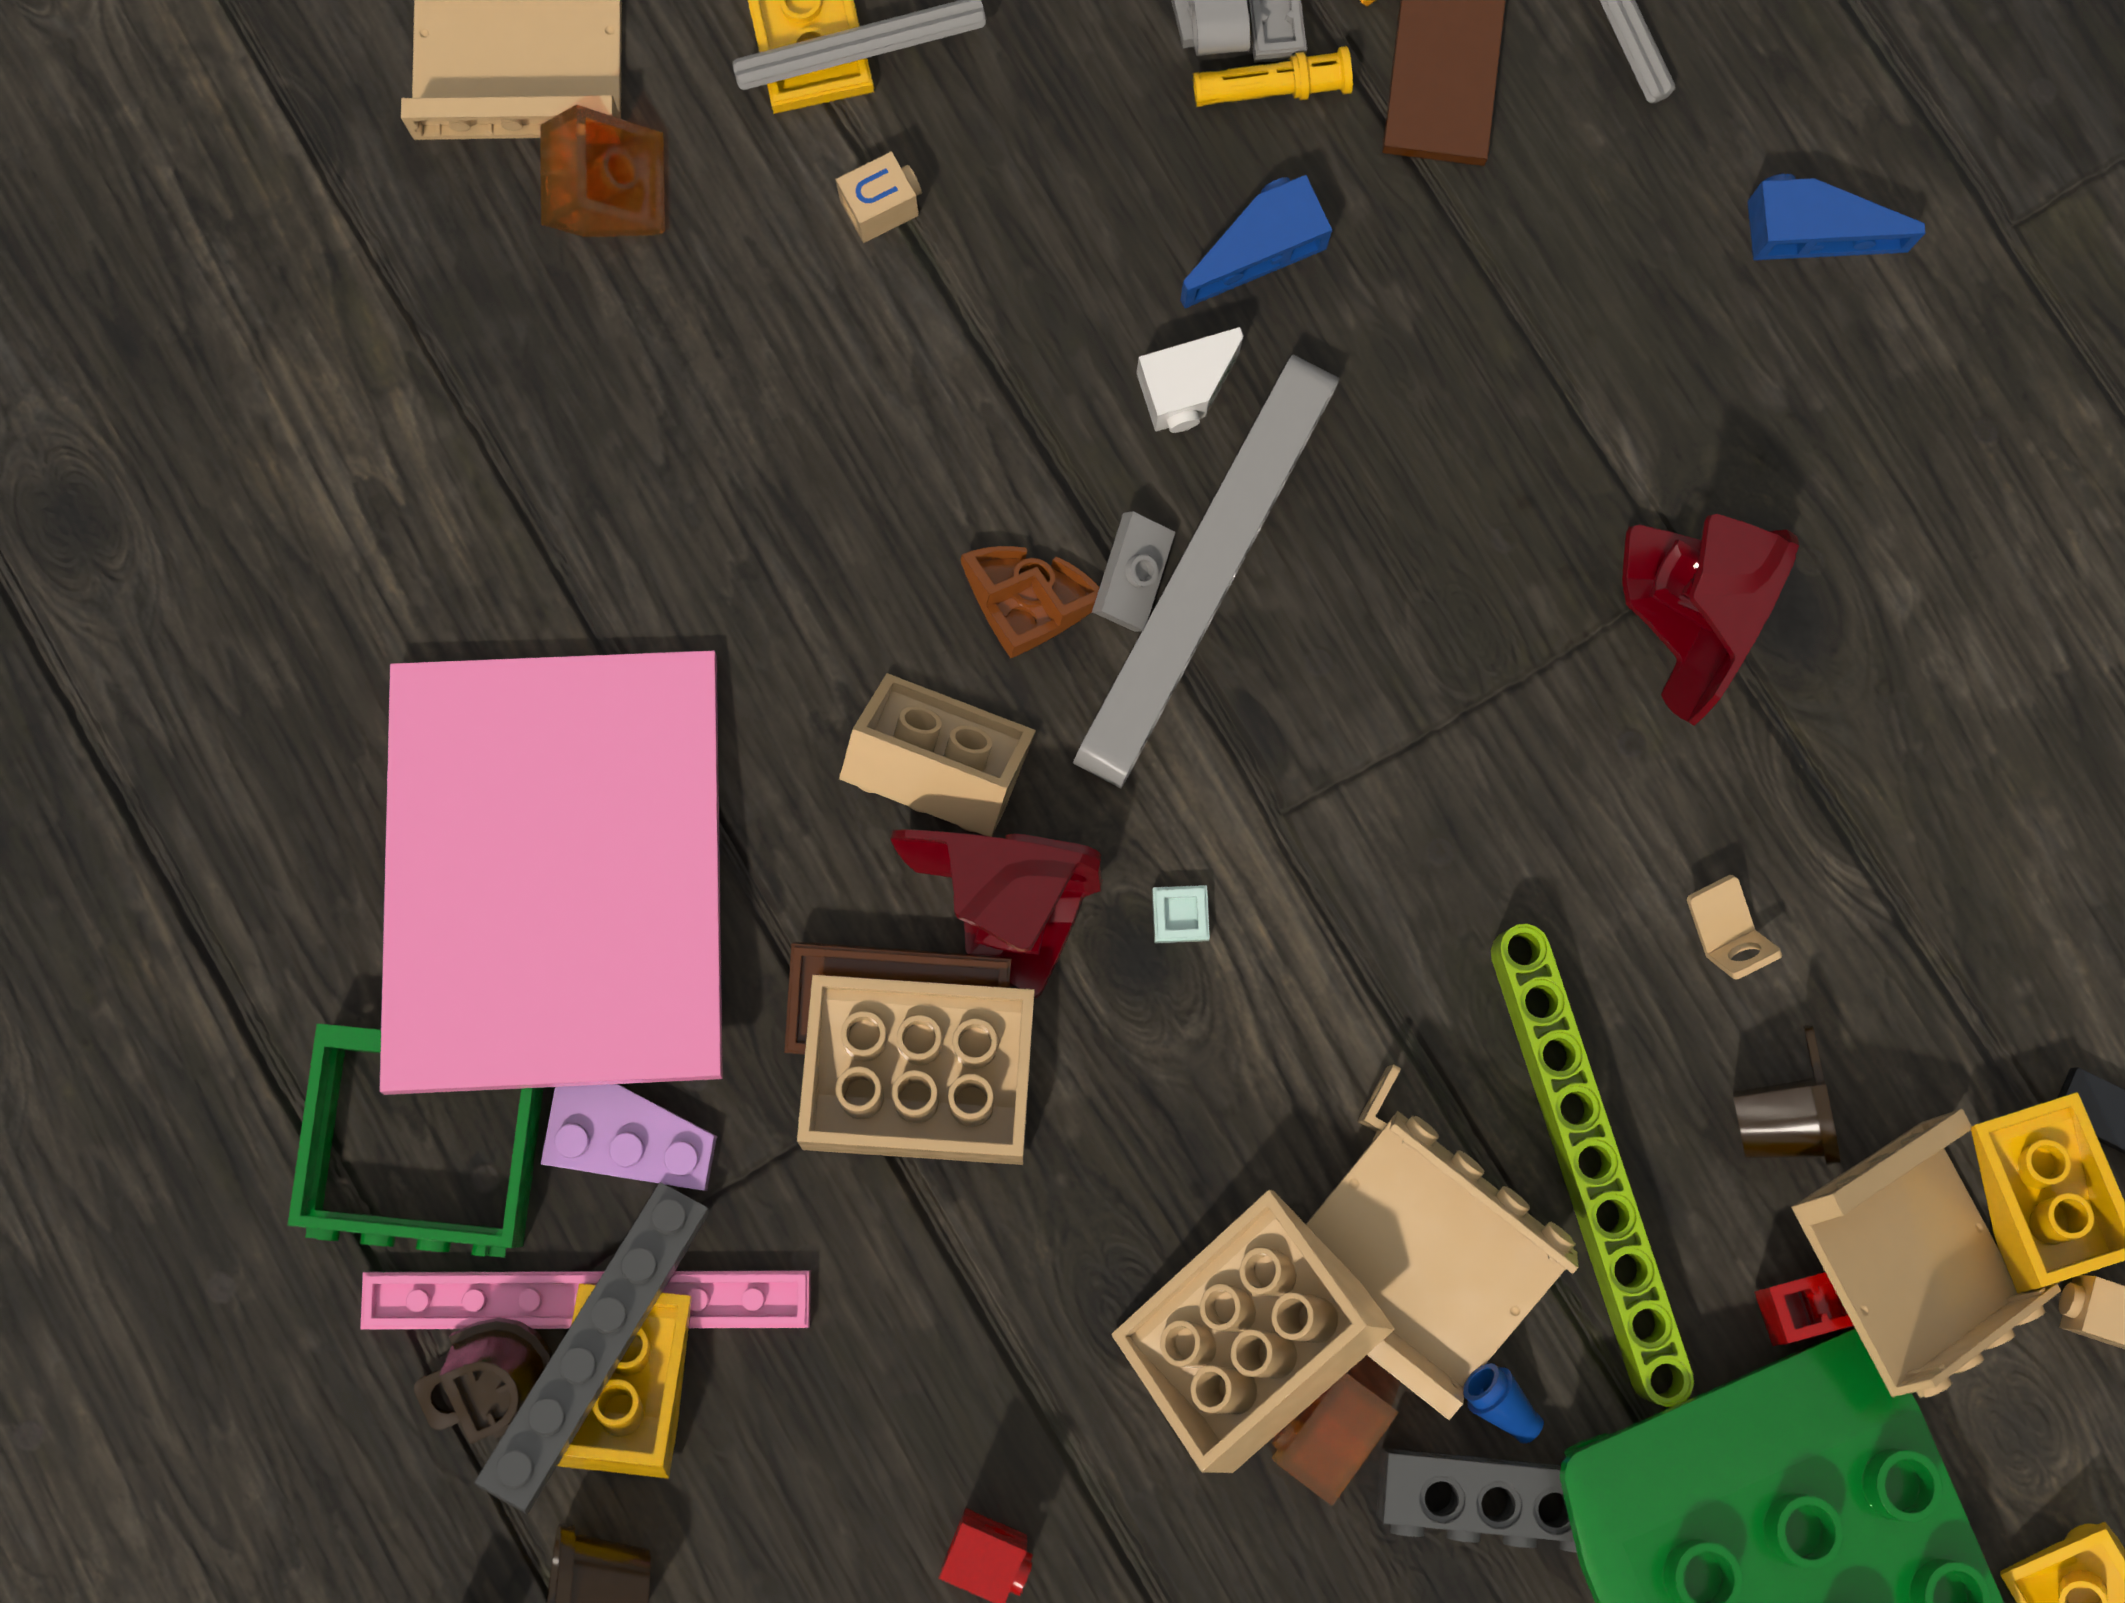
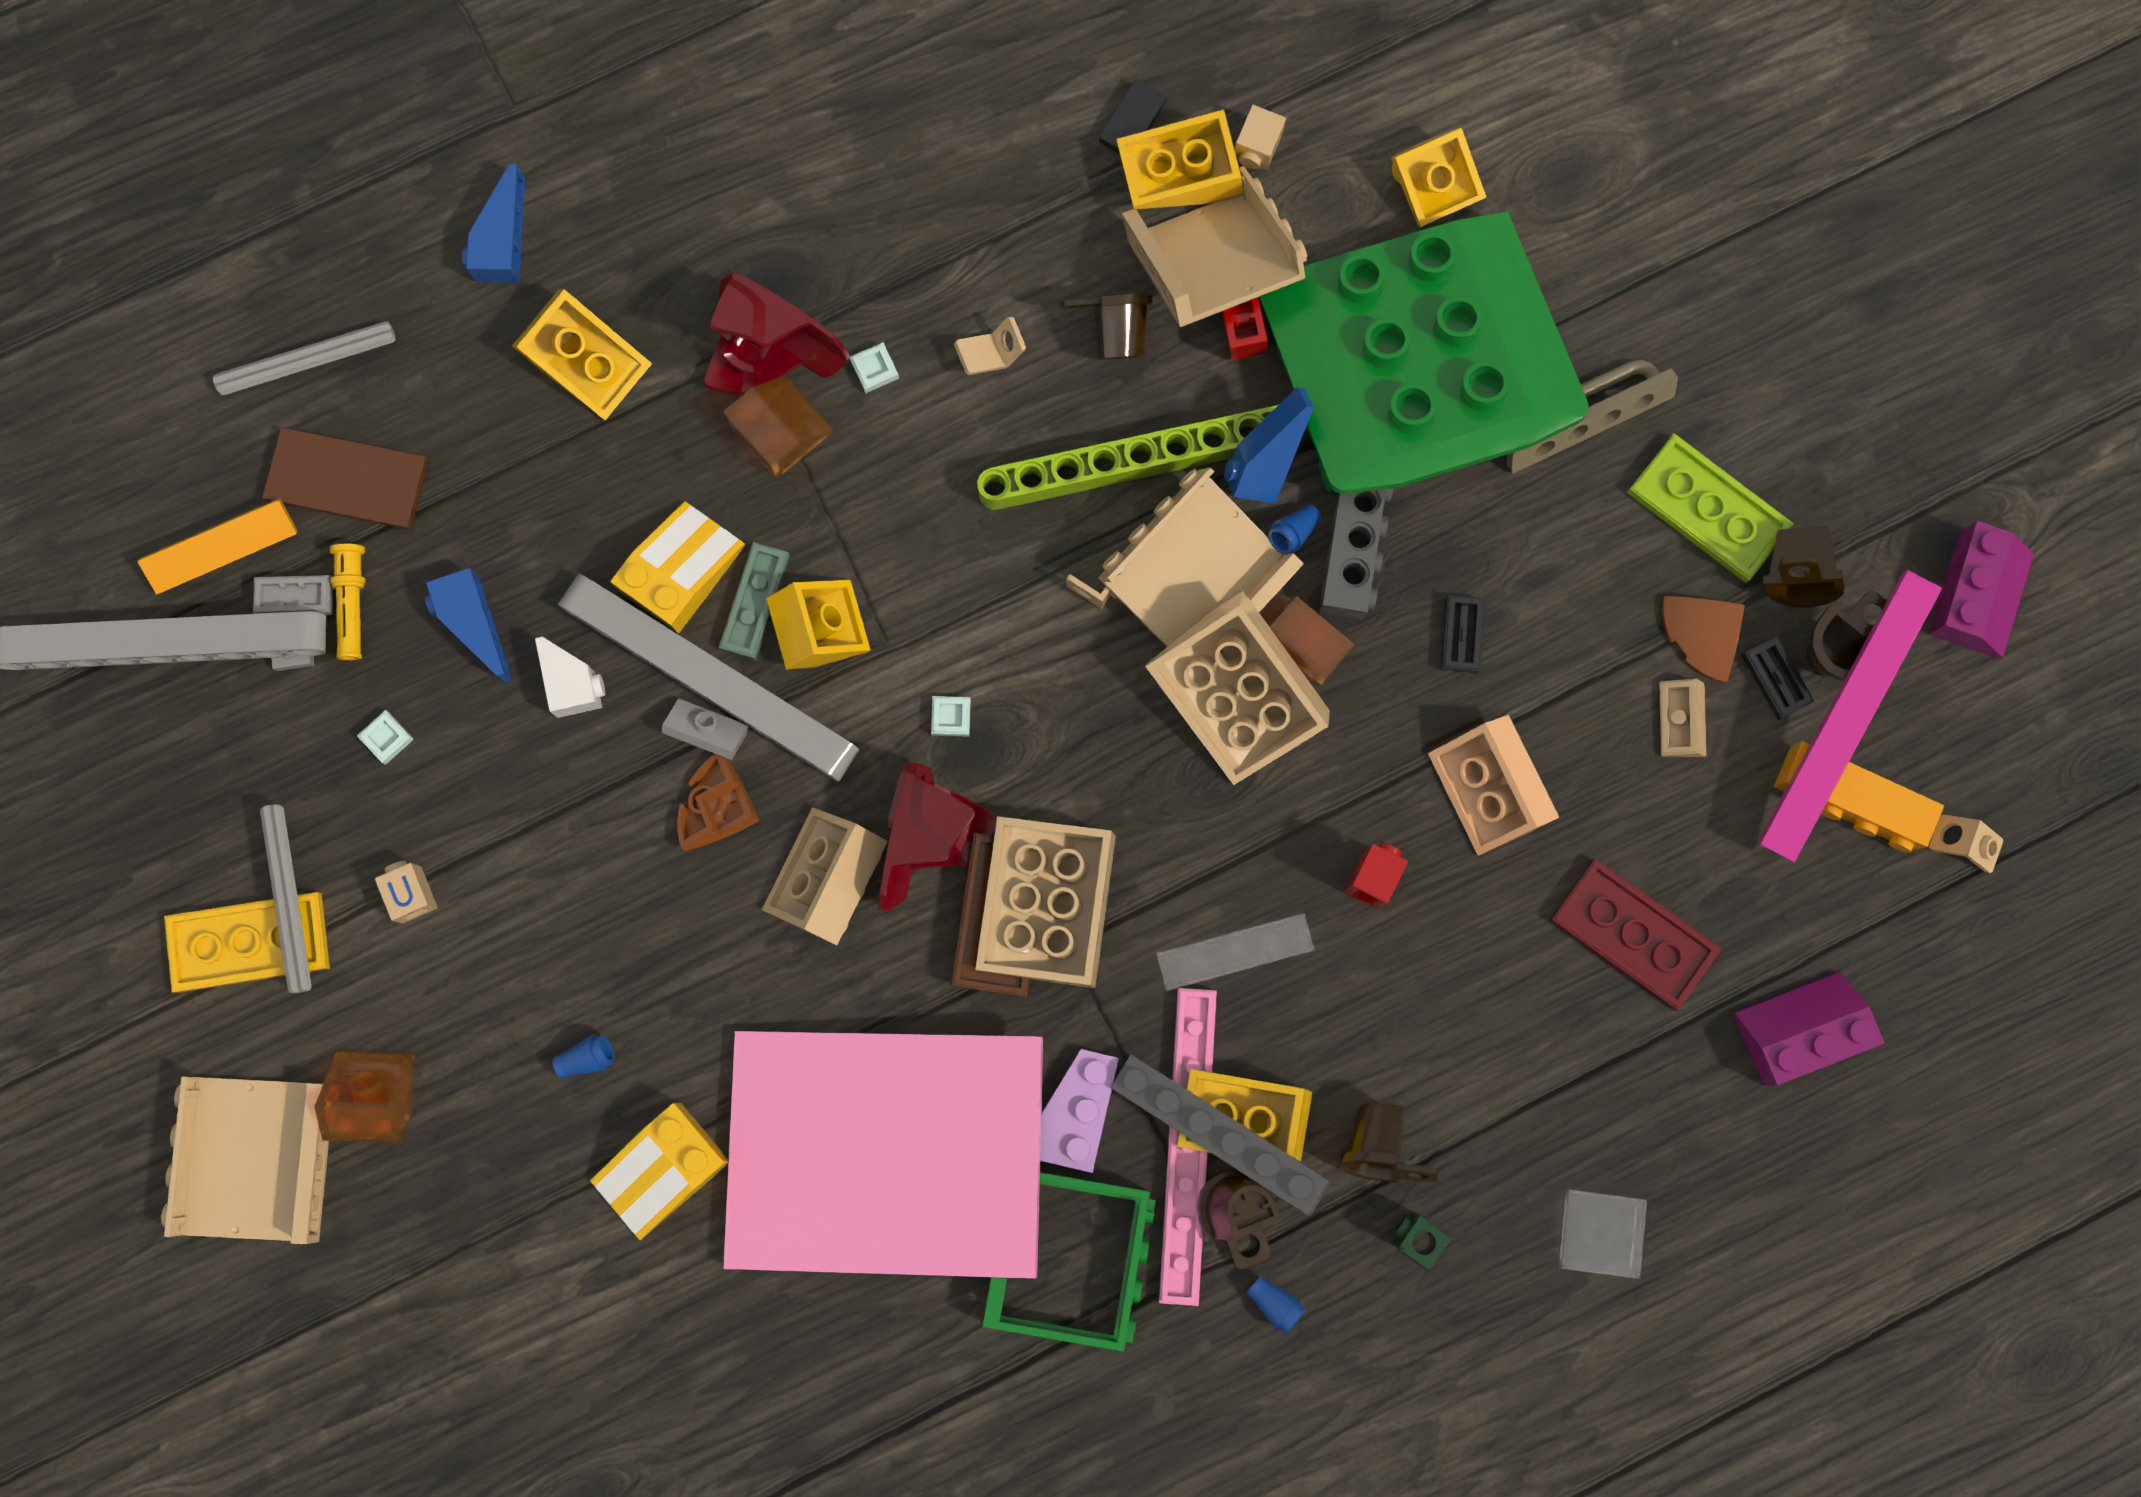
camera: 85 degrees left, 0 degrees up
none -> light aqua tile [357,710,414,765]
none -> yellow slope [512,289,652,420]
none -> blue cone [553,1034,615,1079]
none -> yellow slope [590,1103,729,1240]
none -> yellow slope [610,501,745,634]
none -> sand green tile [718,542,790,660]
none -> clear orange slope [723,376,833,478]
none -> yellow slope [766,580,871,670]
none -> light aqua tile [850,343,899,393]
none -> clear tile [1156,913,1315,991]
none -> blue slope [1224,387,1314,504]
none -> blue cone [1246,1276,1306,1334]

